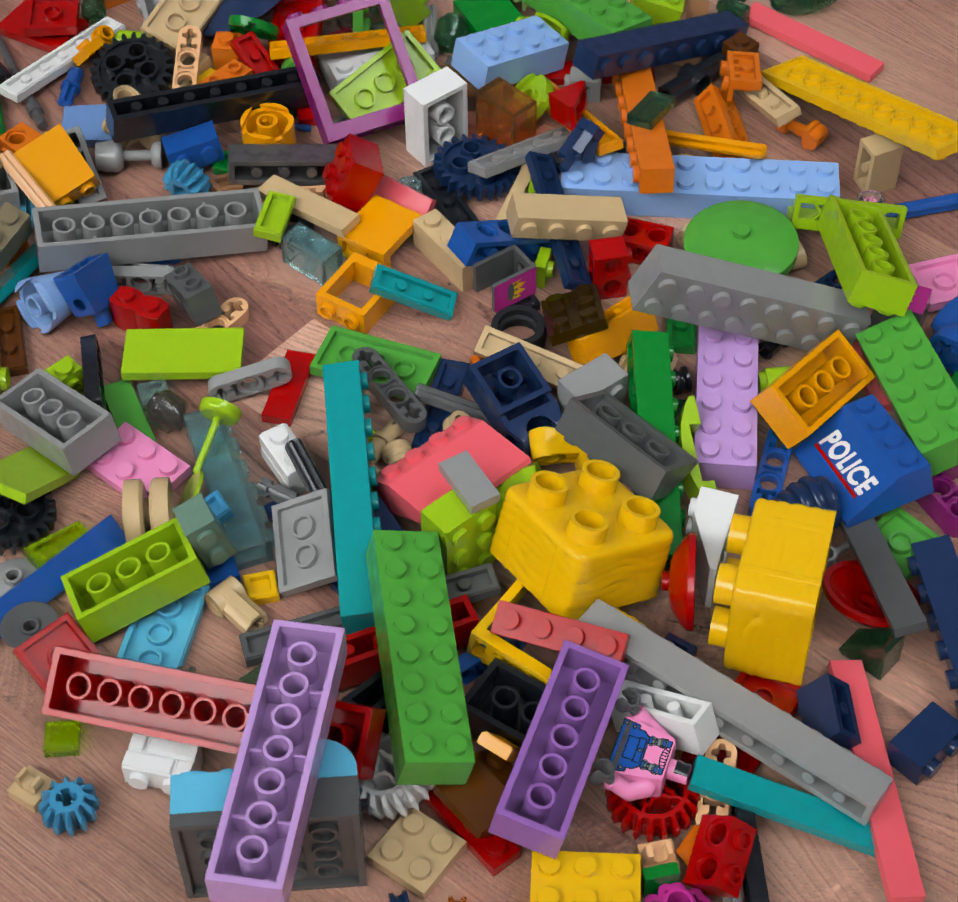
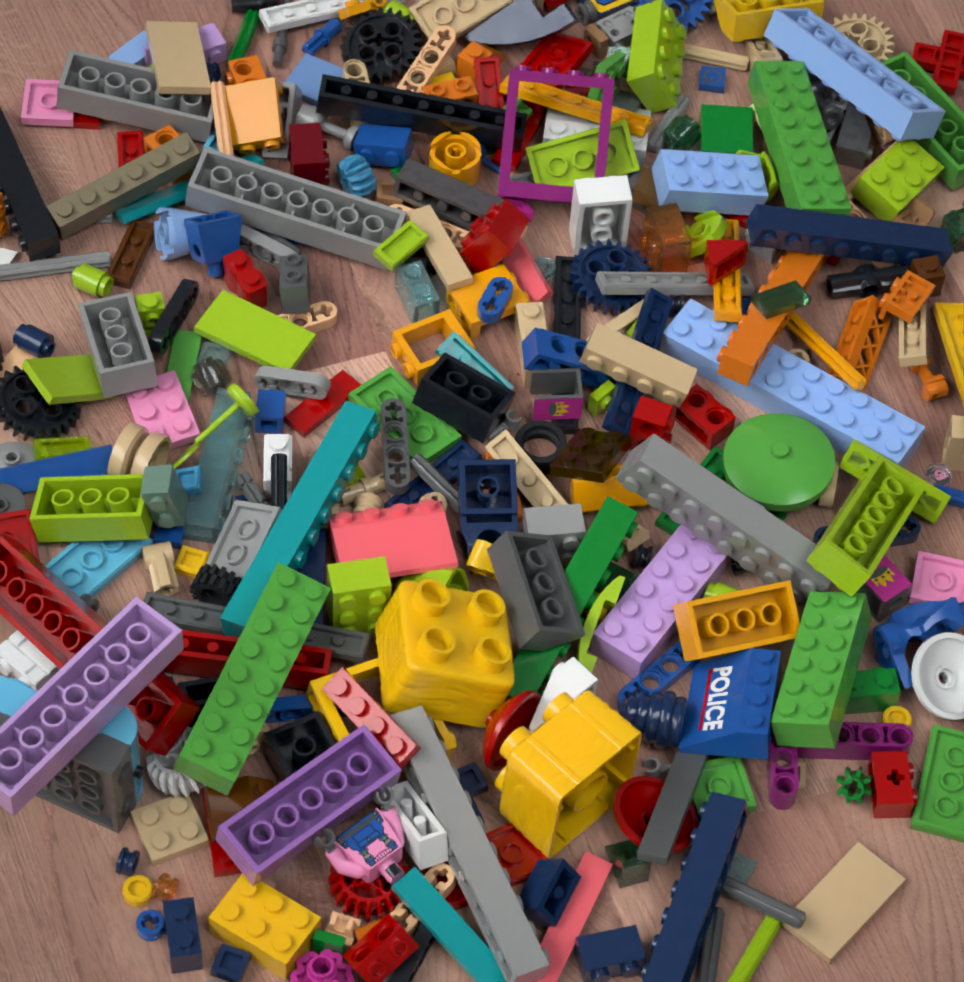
camera: 25 degrees right, 5 degrees up
green tile [228,15,280,40] -> none
light grey tile [438,450,500,514] -> none
light orange tile [476,731,521,763] -> none
dark blue rock [557,117,605,173] -> none
none -> black tyre [190,564,242,606]
none -> blue brick [255,389,286,434]
none -> dark red brick [289,122,330,186]
none -> black brick [412,352,516,444]
none -> blue beam [477,277,513,324]
none -> light grey hand [488,409,522,441]

